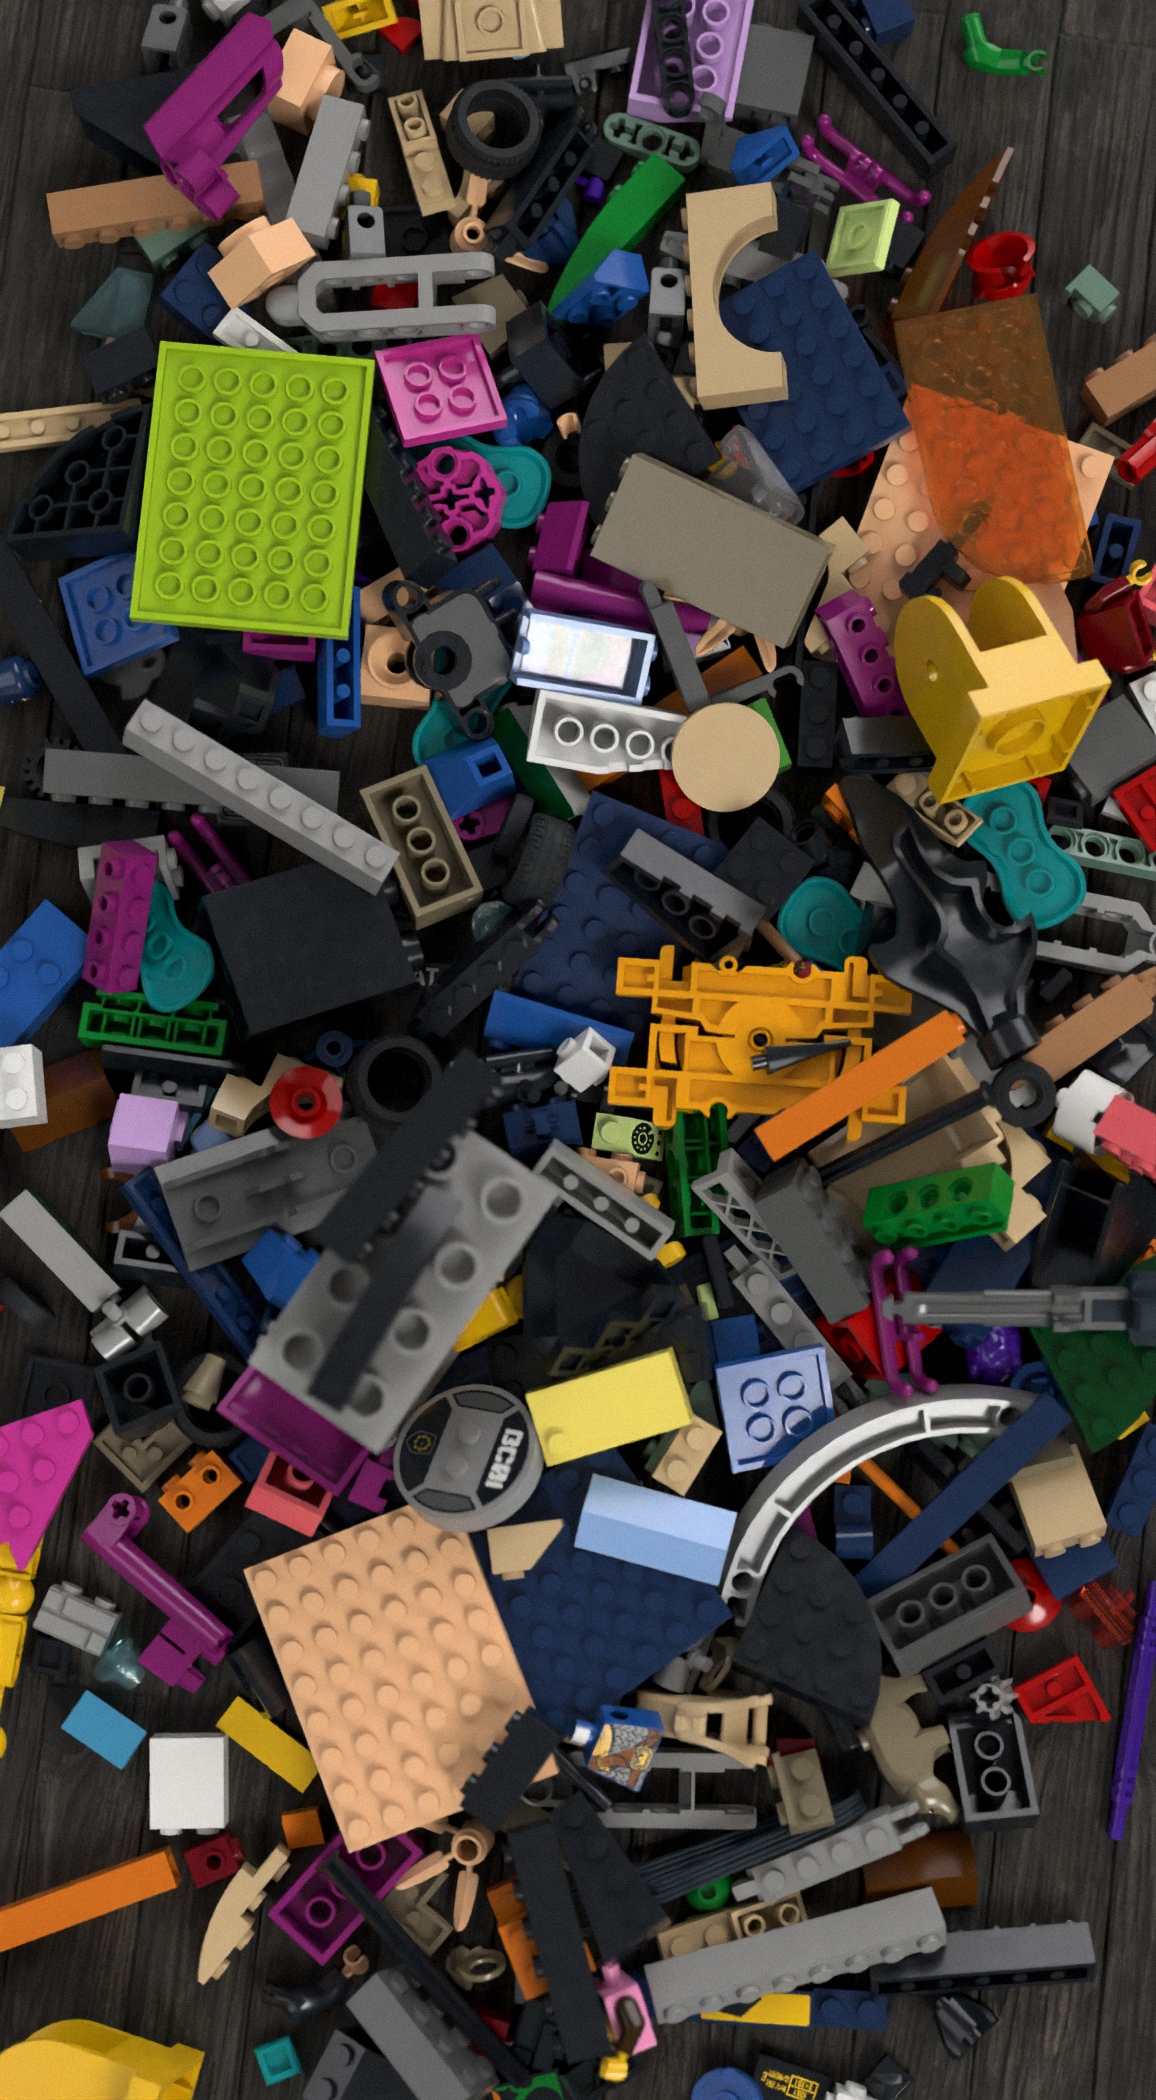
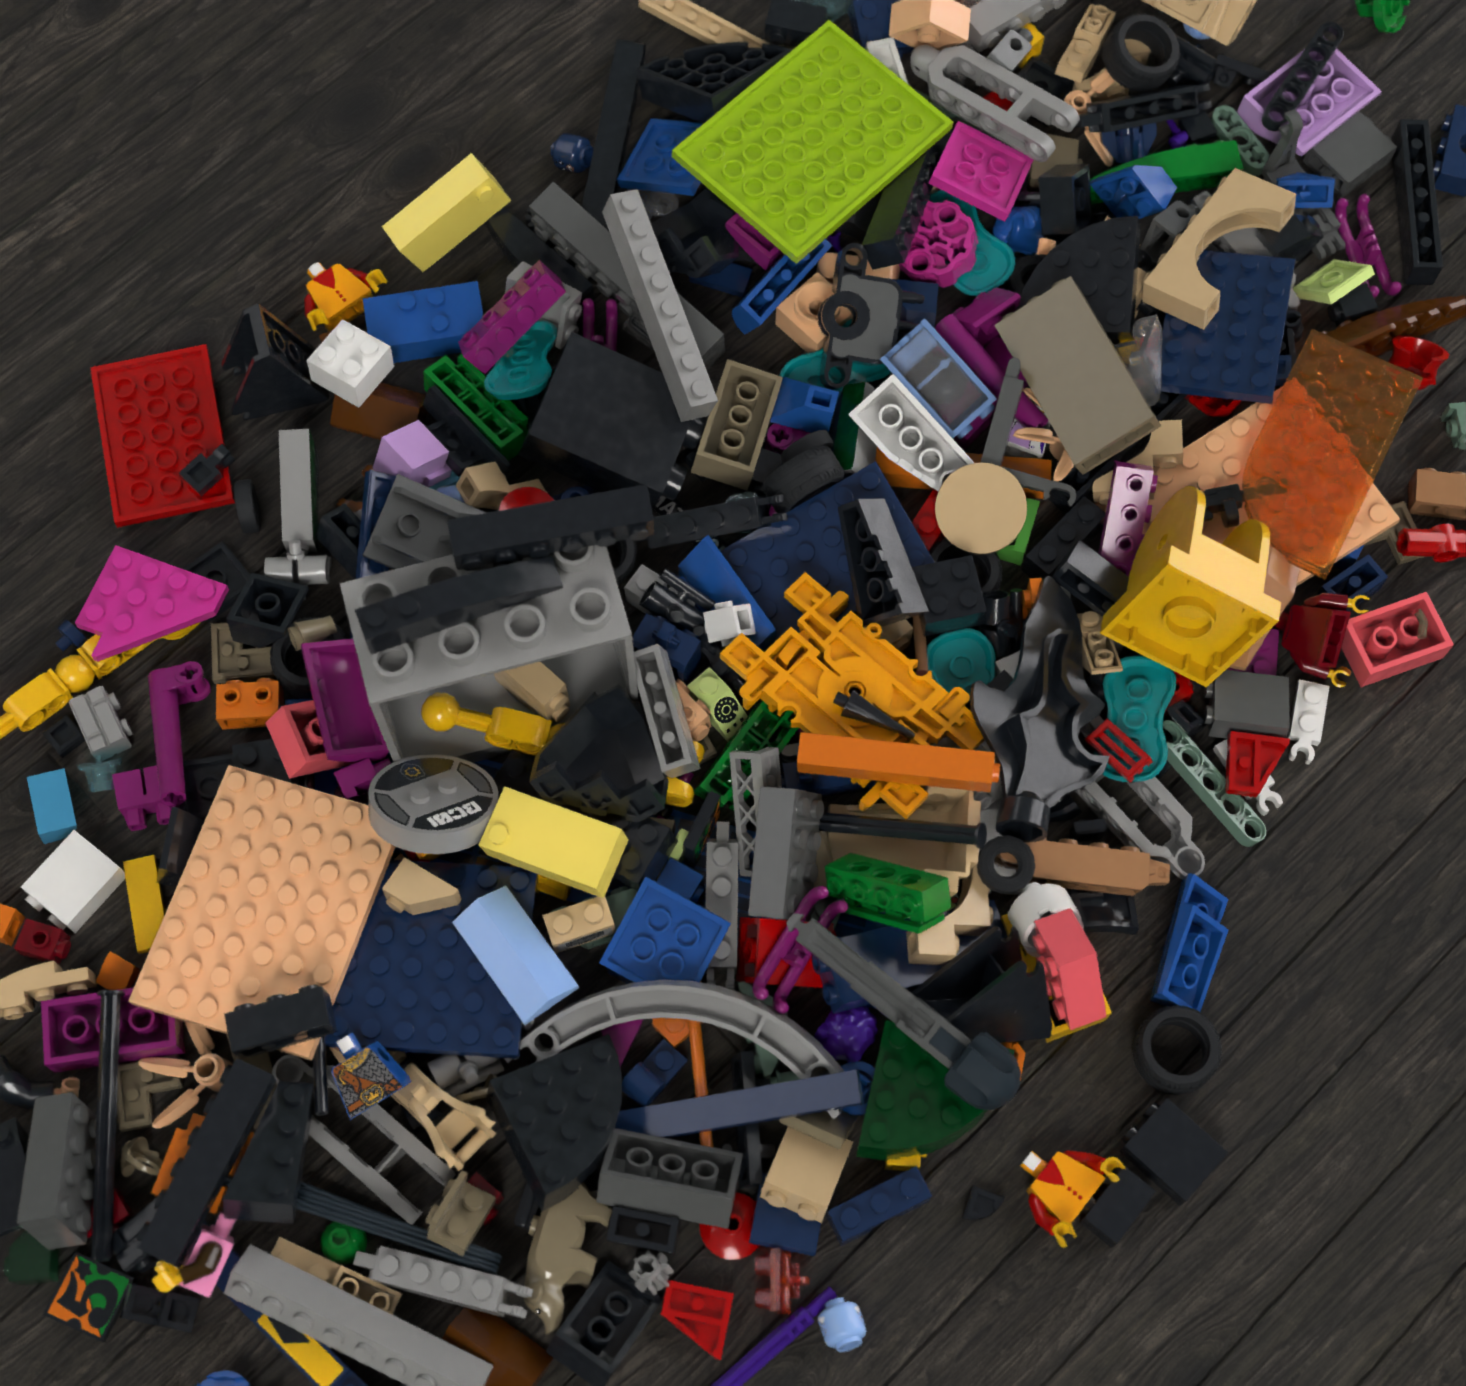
camera: 35 degrees right, 15 degrees down
none -> red tile [1085,718,1153,783]

